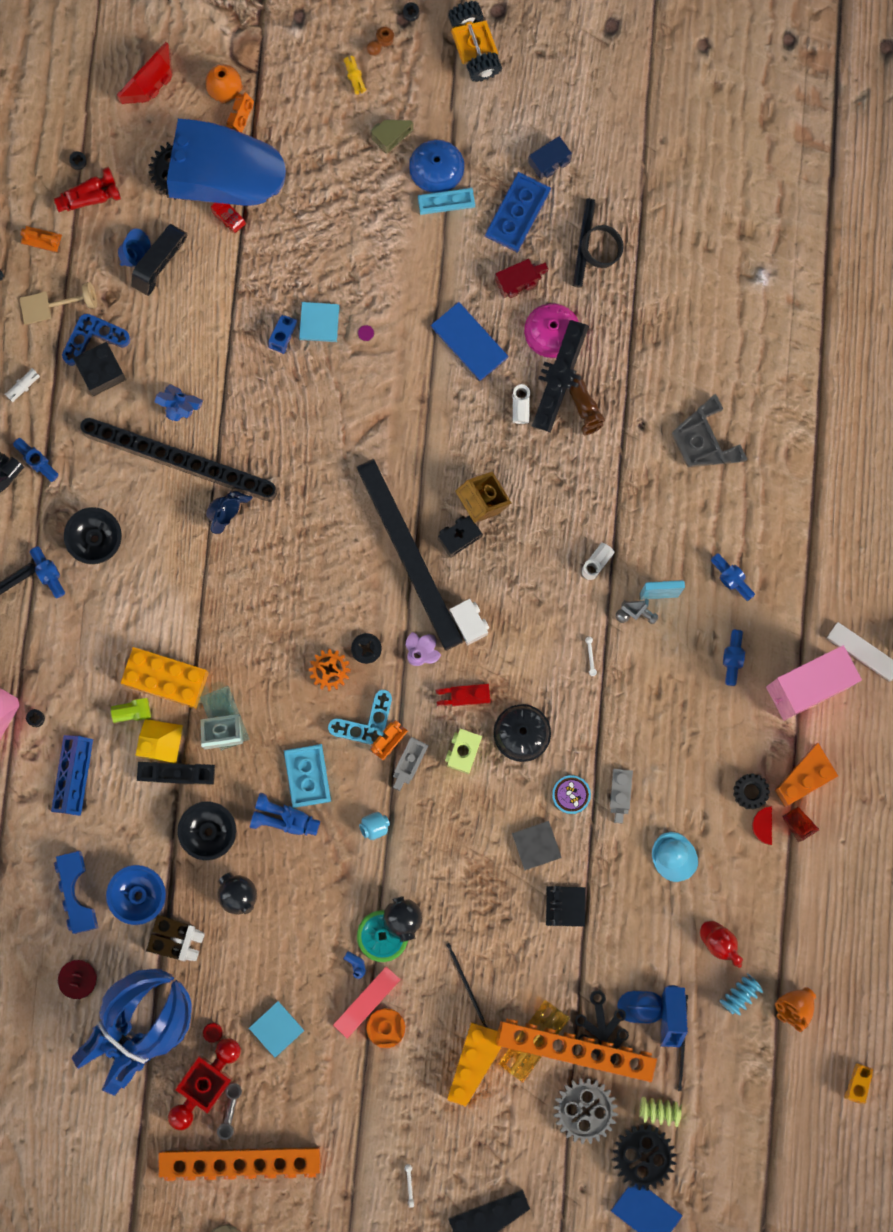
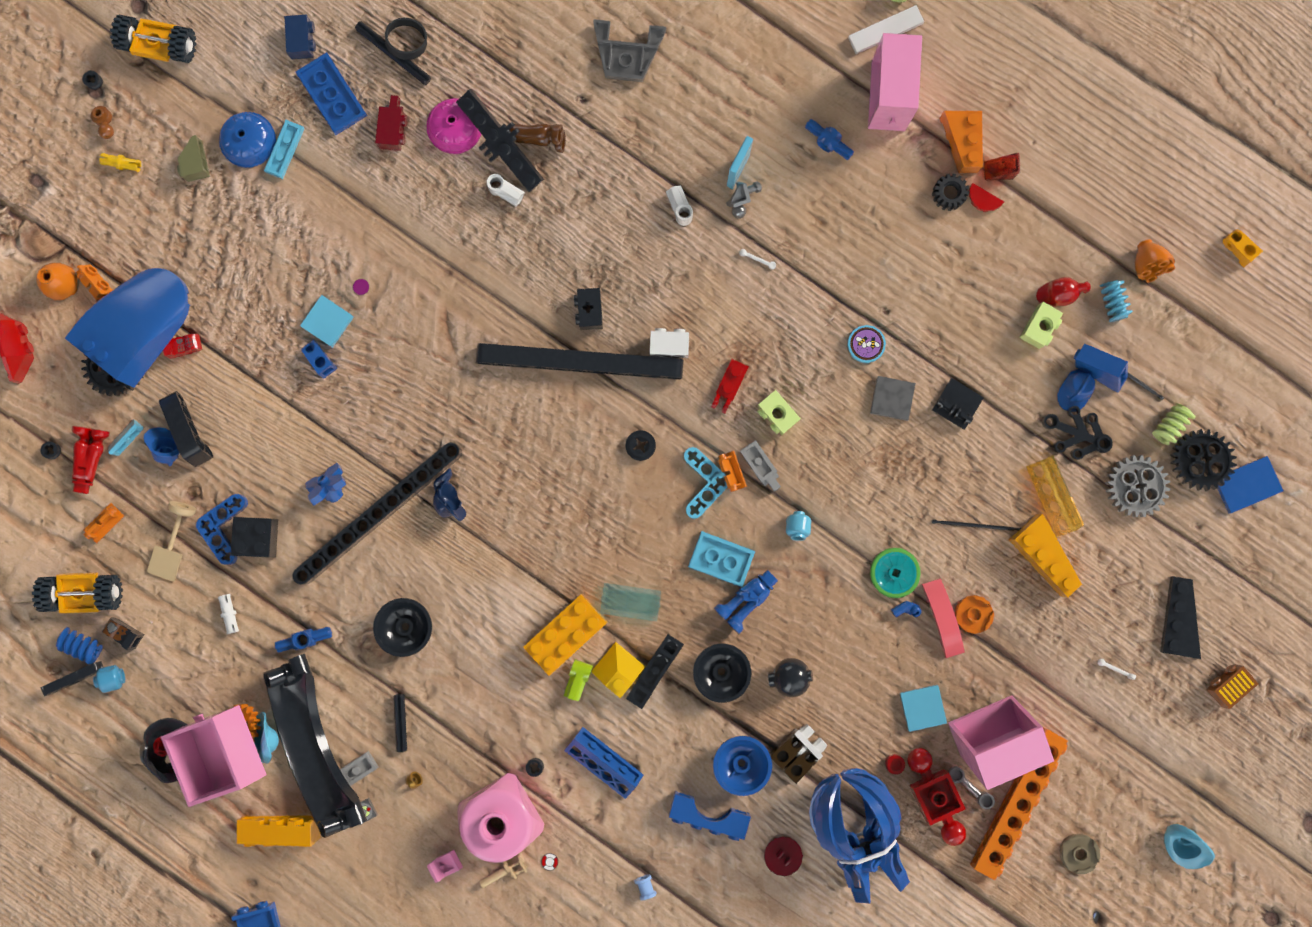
camera: 55 degrees left, 5 degrees up
blue axle [30,546,65,599] -> none
light aqua slope [200,714,243,750] -> none
orange gear [309,649,351,692] -> none
black brick [383,896,422,942] -> none
lavender plate [406,632,441,666] -> none
blue tile [431,302,508,381] -> none
pearl gold brick [455,471,512,523] -> none
black hat [493,704,551,762] -> none
orange brick [495,1018,657,1083] -> none
light grey hinge [610,769,633,824] -> none
medium azure hat [652,832,698,882] -> none
blue axle [711,554,755,601] -> none
none -> medium azure slope [108,419,144,456]
none -> bright pink container [948,695,1054,790]
none -> yellowish green brick [1019,302,1063,349]

